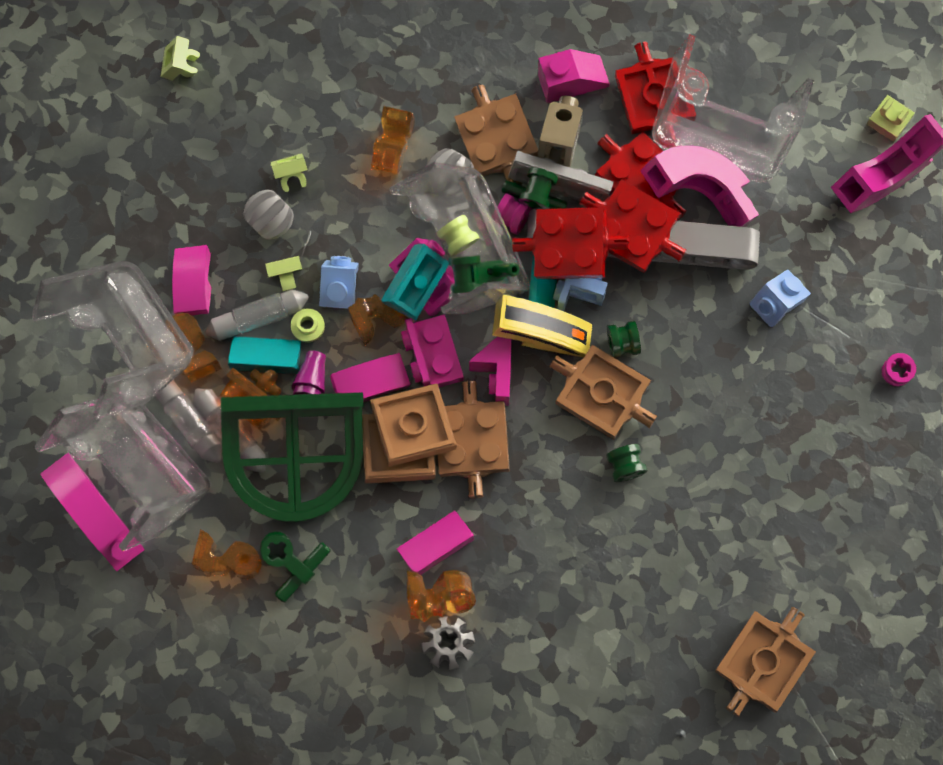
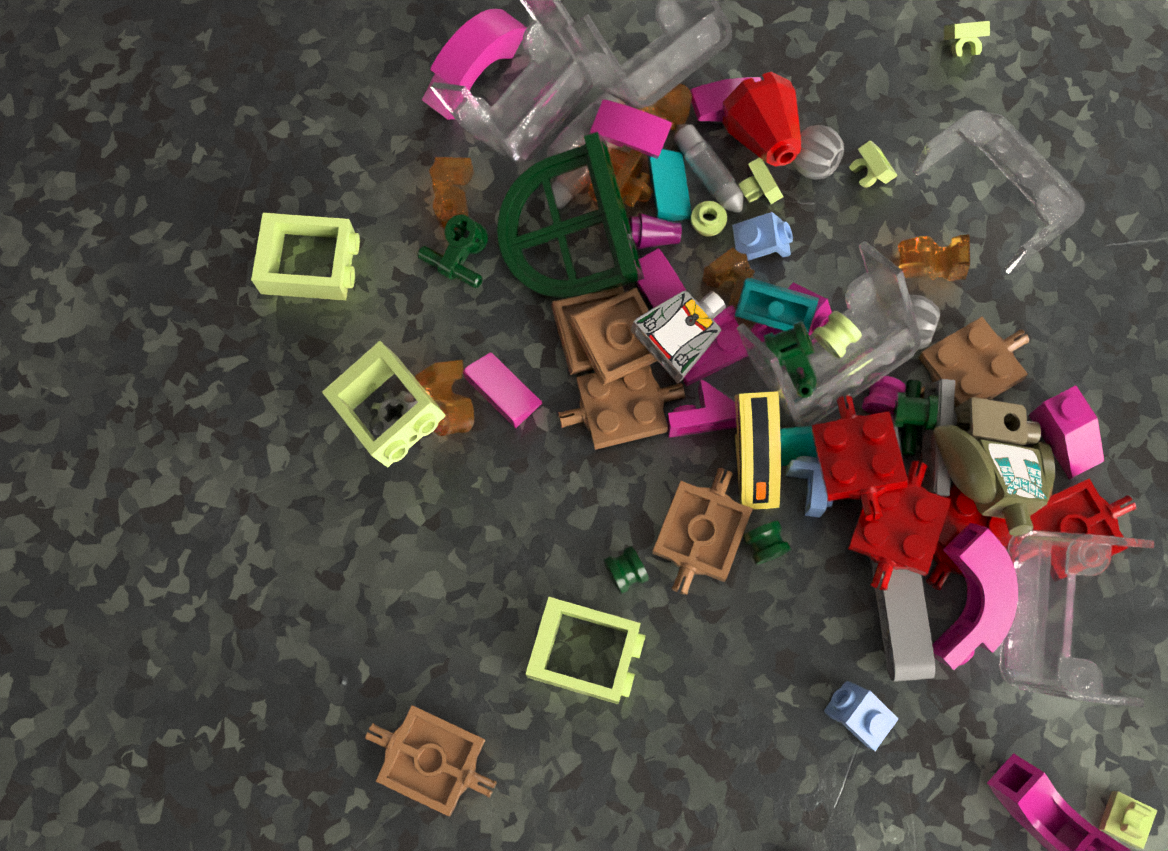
camera: 80 degrees right, 0 degrees up
none -> yellowish green window [251,213,360,301]
none -> yellowish green window [322,341,446,467]
none -> yellowish green window [526,597,646,704]
none -> dark pink slope [589,99,672,159]
none -> torso [630,290,726,383]
none -> red cone [723,72,801,167]
none -> clear windscreen [912,110,1085,274]
none -> olive torso [933,424,1055,536]

